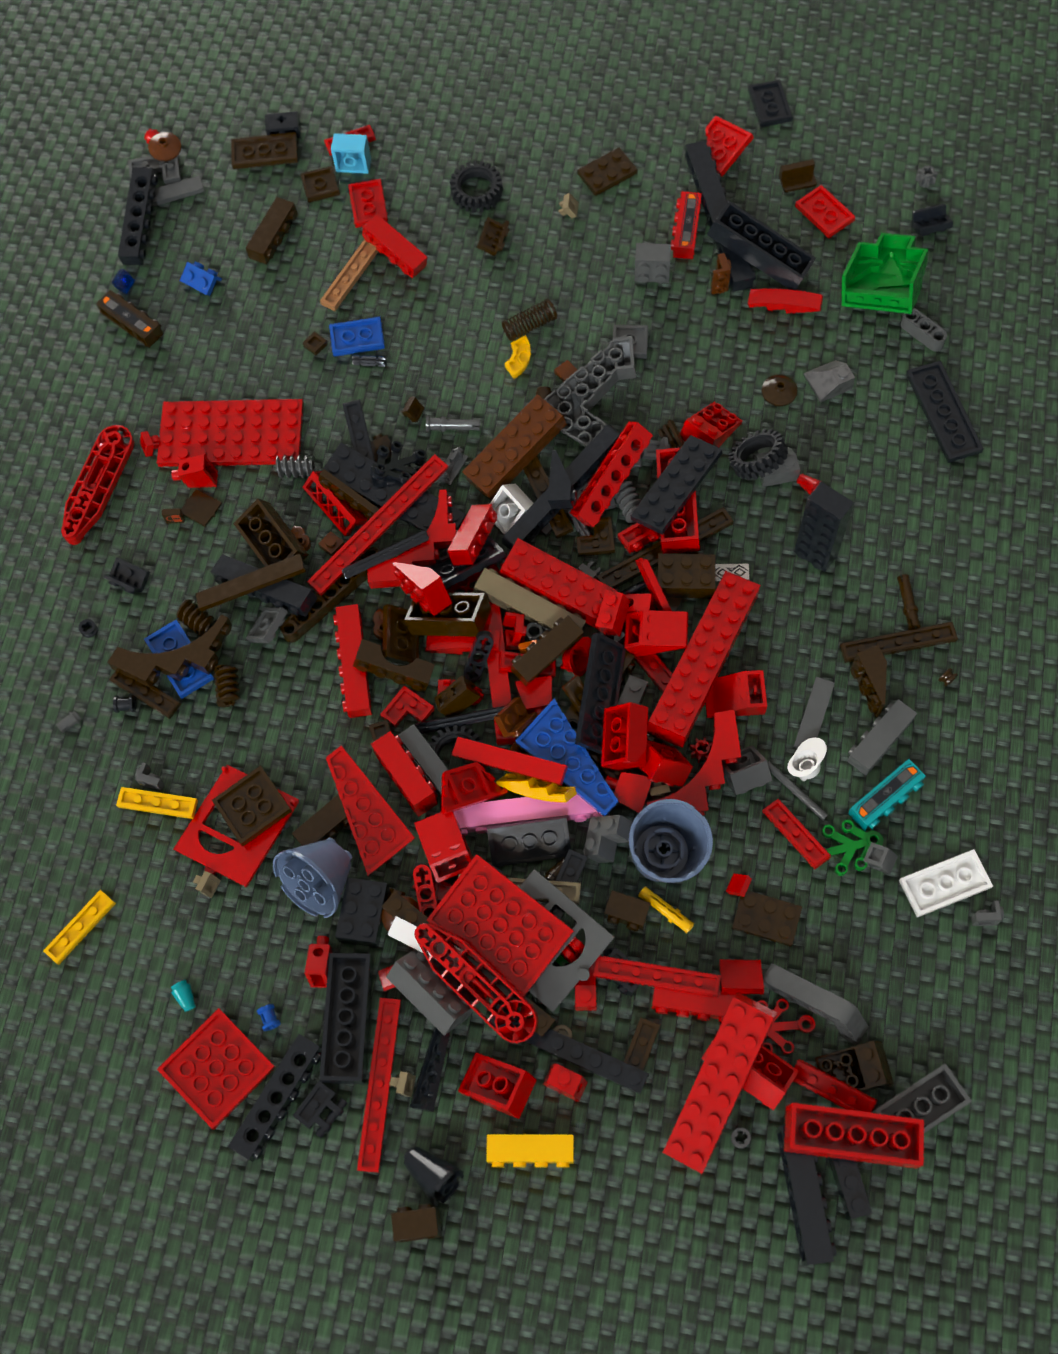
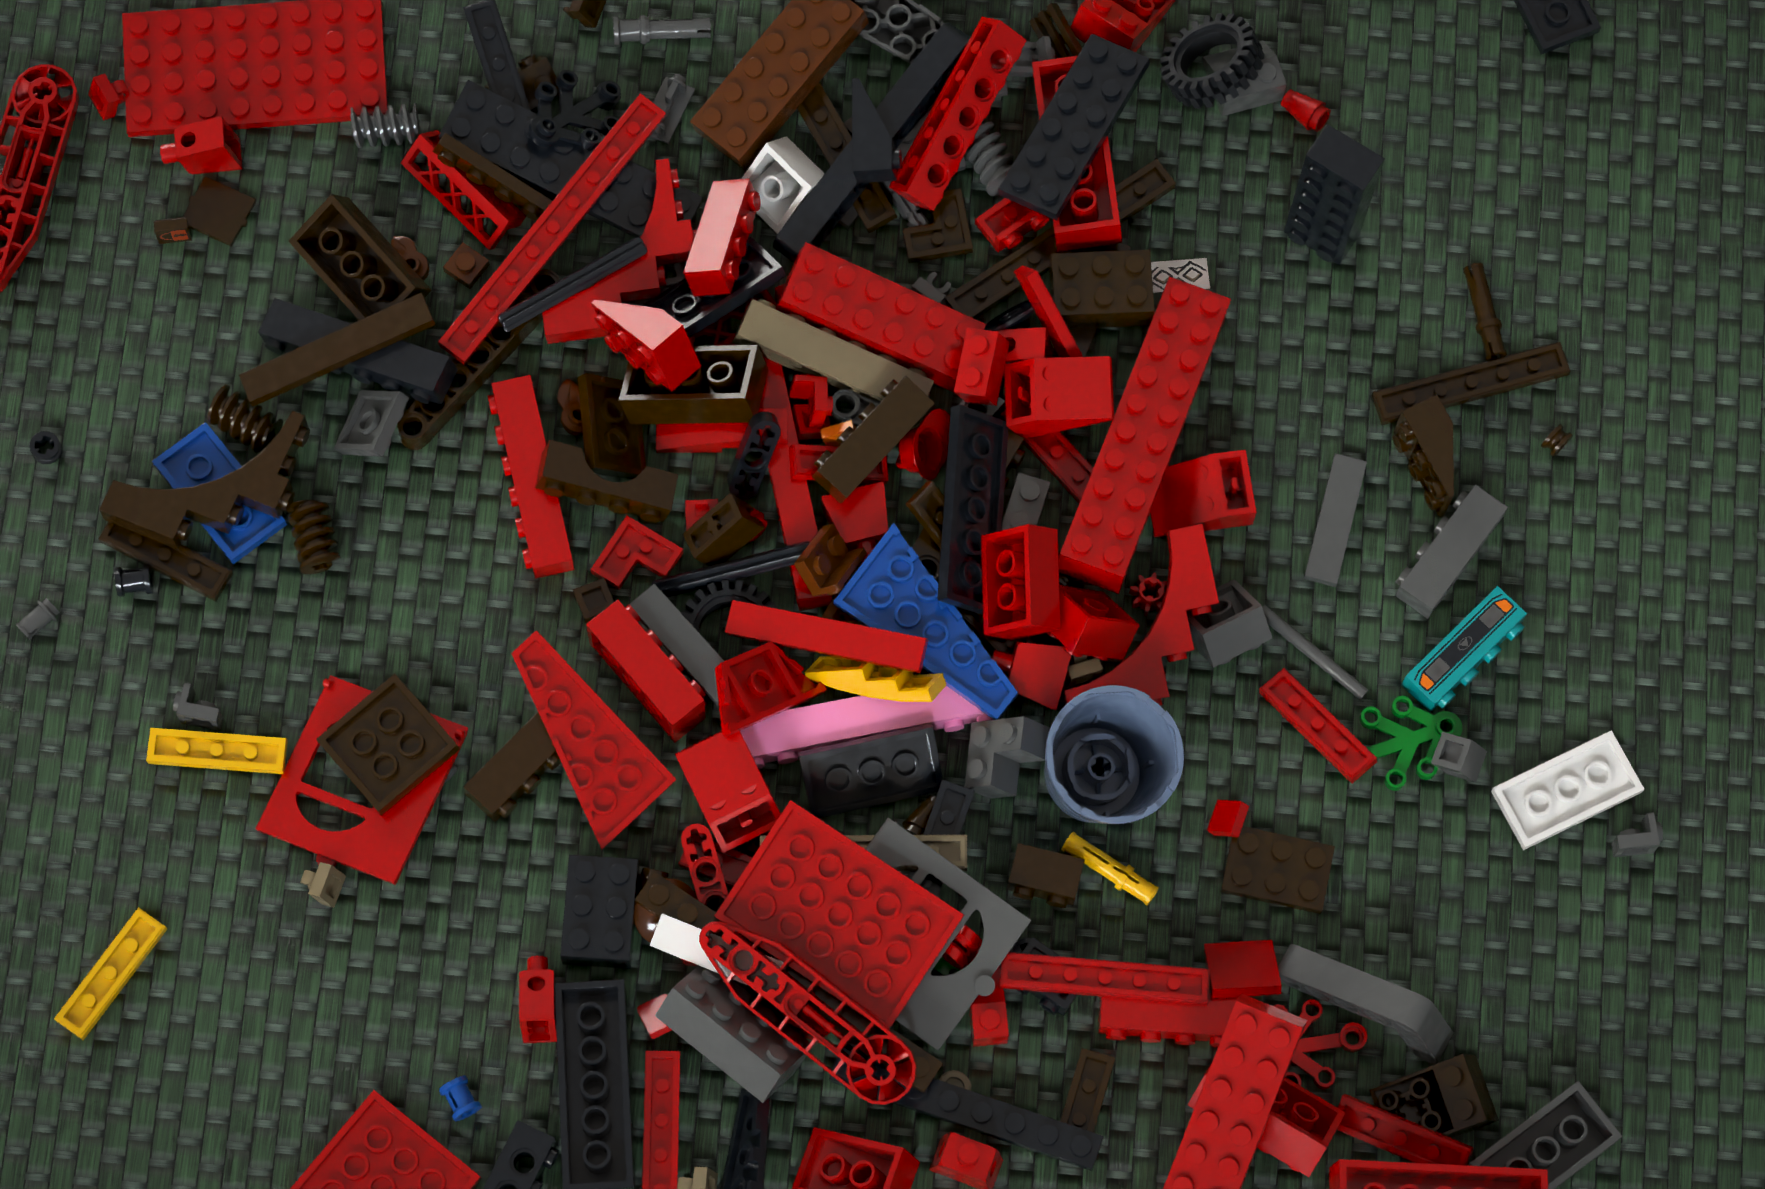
camera: 15 degrees left, 5 degrees up
black bracket [103,557,150,594] -> none
teal cone [171,980,196,1012] -> none
sand blue cone [273,837,352,918] -> none
white piece [787,737,827,781] -> none

